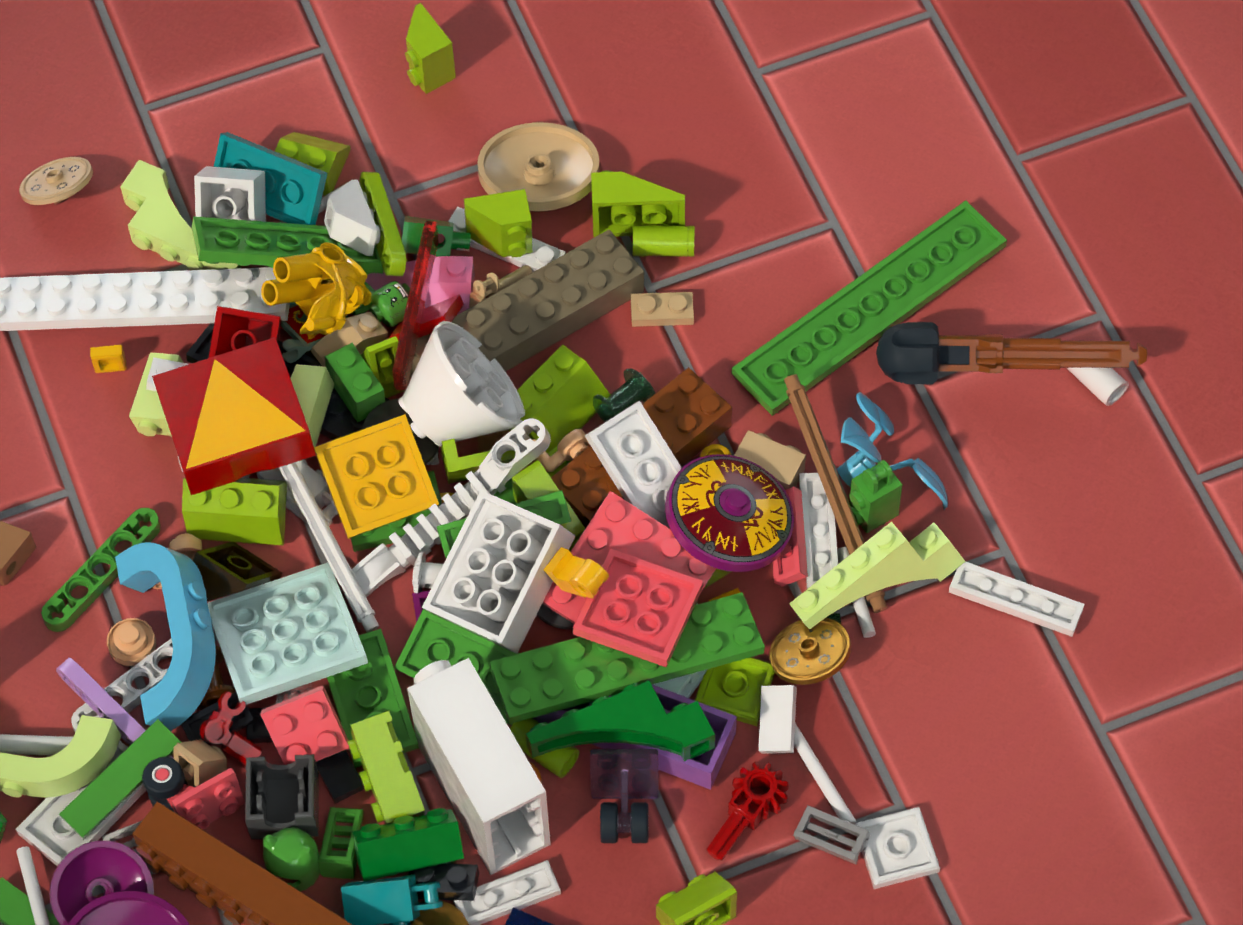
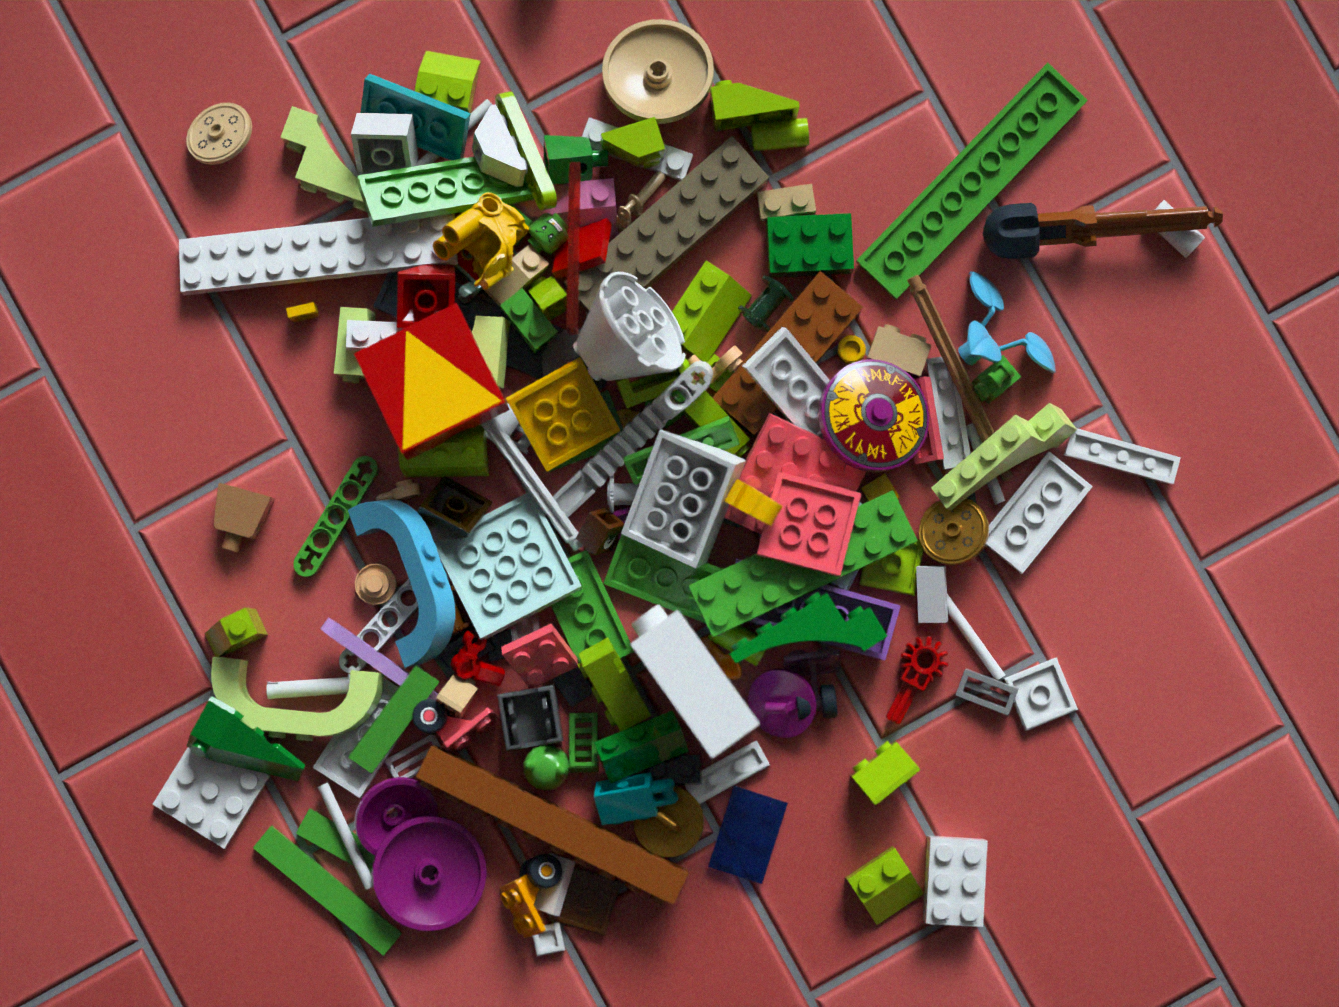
camera: 10 degrees left, 25 degrees up
none -> reddish brown brick [576,508,625,555]
none -> magenta shield [748,669,816,738]
none -> green brick [766,213,854,278]
none -> white plate [986,452,1093,574]

